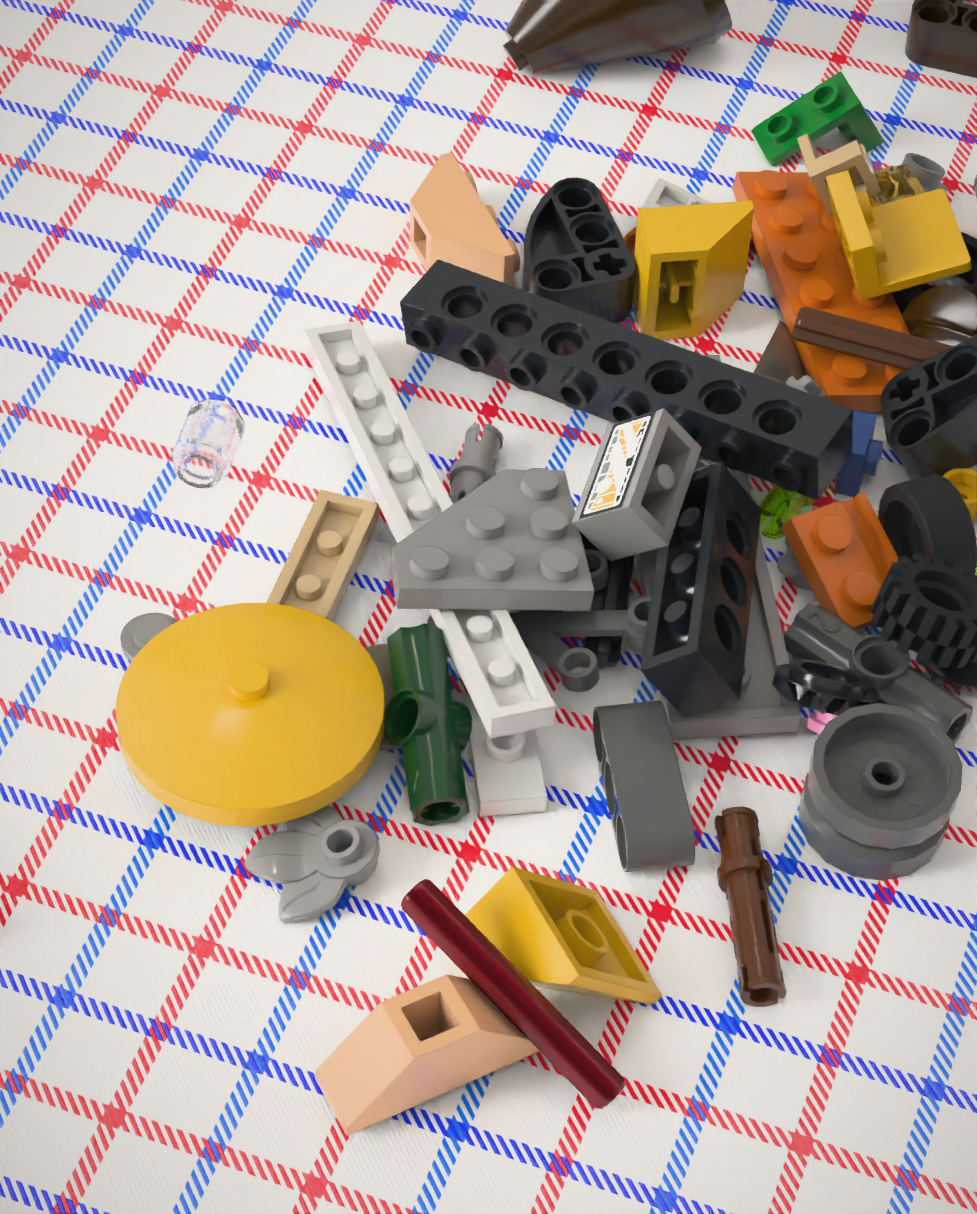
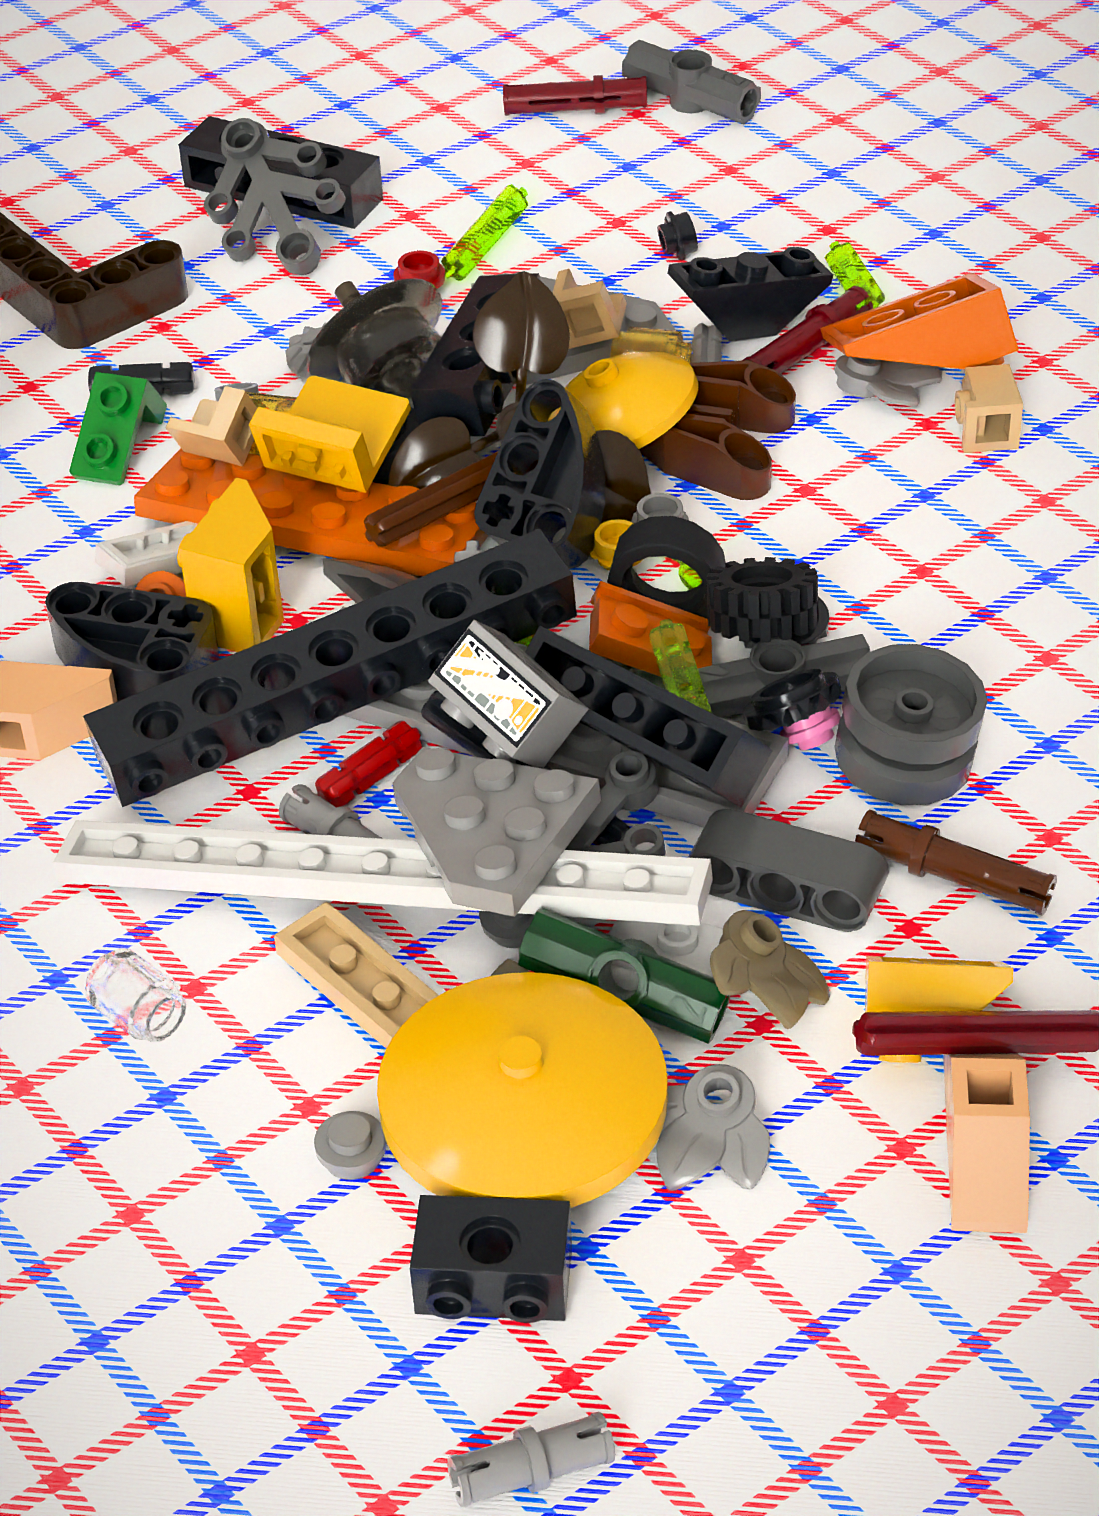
camera: 55 degrees left, 5 degrees down
none -> black axle [88,362,195,395]
none -> red axle [315,721,422,808]
none -> black brick [409,1195,572,1323]
none -> clear neon green axle [649,619,712,713]
none -> dark tan plate [710,910,830,1029]

